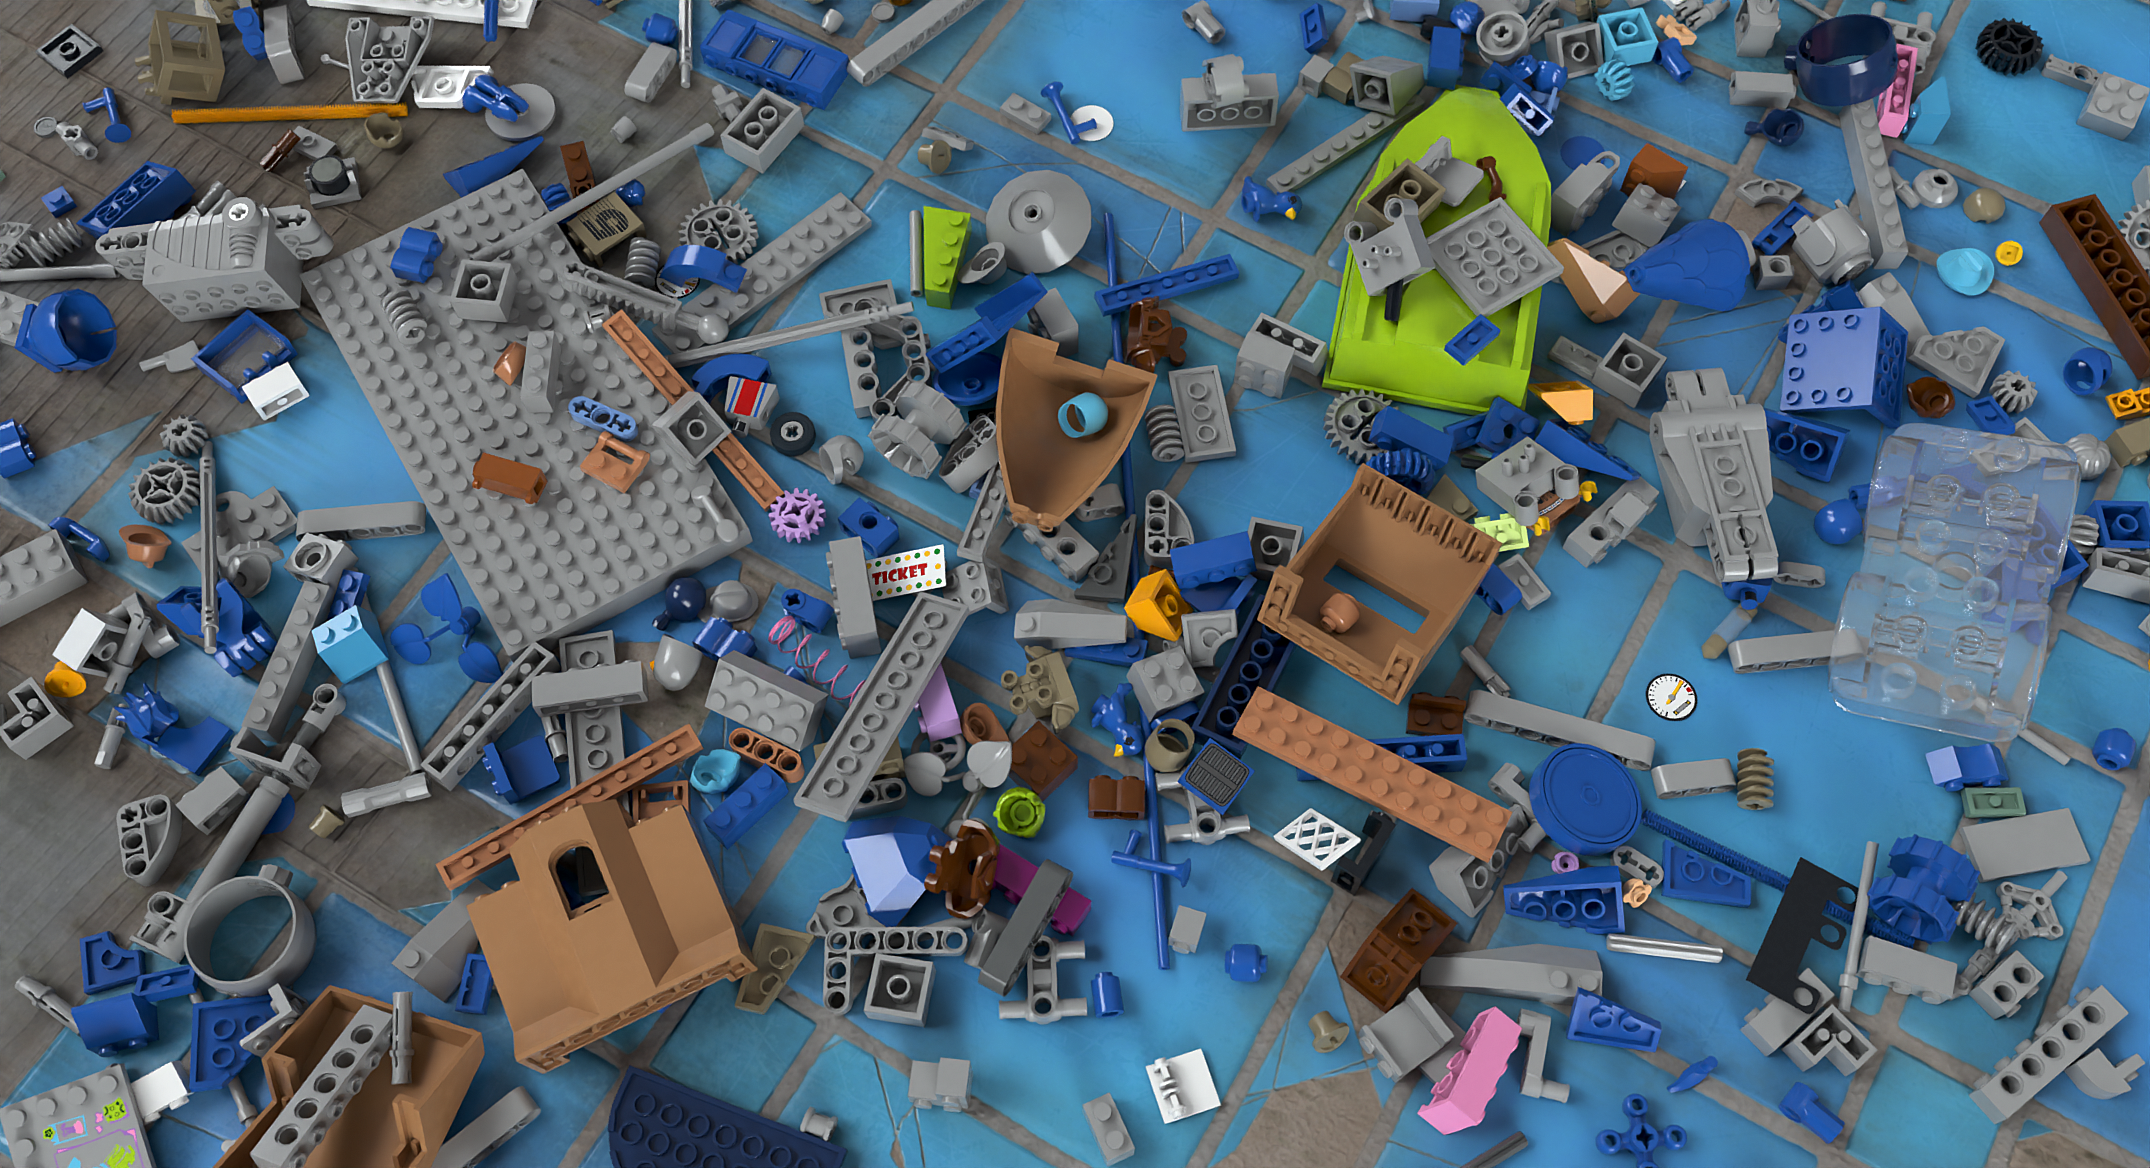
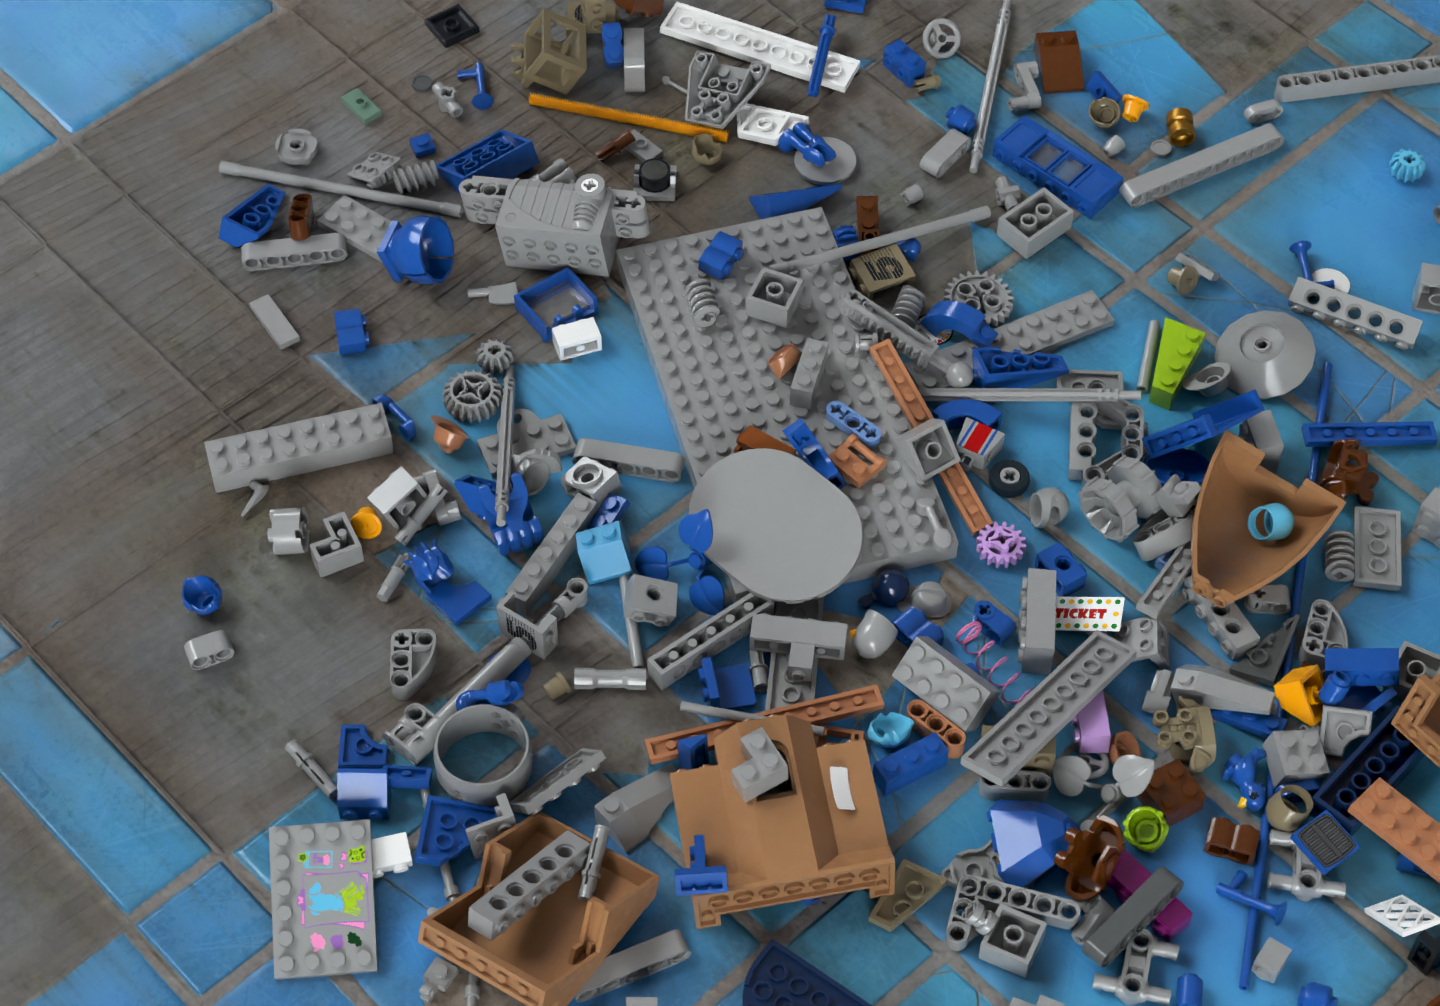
camera: 15 degrees right, 10 degrees down
light grey brick [176,766,251,835] -> none
blue plate [455,953,494,1015] -> none
light grey plate [1000,93,1051,135] -> none
none -> blue piece [456,679,524,713]
none -> light grey plate [509,748,606,815]
none -> light grey brick [624,574,678,627]
none -> blue bracket [674,835,728,896]
none -> blue slope [677,734,710,770]
none -> light grey bar [680,701,825,737]
none -> light grey tile [689,448,863,604]
none -> light grey brick [731,727,789,803]
none -> blue arch [782,418,848,489]
none -> light grey brick [787,642,815,682]
none -> white sticker [830,766,855,810]
none -> light grey wheel [961,900,998,935]
none -> blue wedge [972,346,1069,388]
none -> light grey piece [1142,669,1174,714]
none -> light grey brick [1157,474,1202,517]
none -> light grey brick [1289,277,1423,350]
none -> blue brick [1318,670,1351,706]

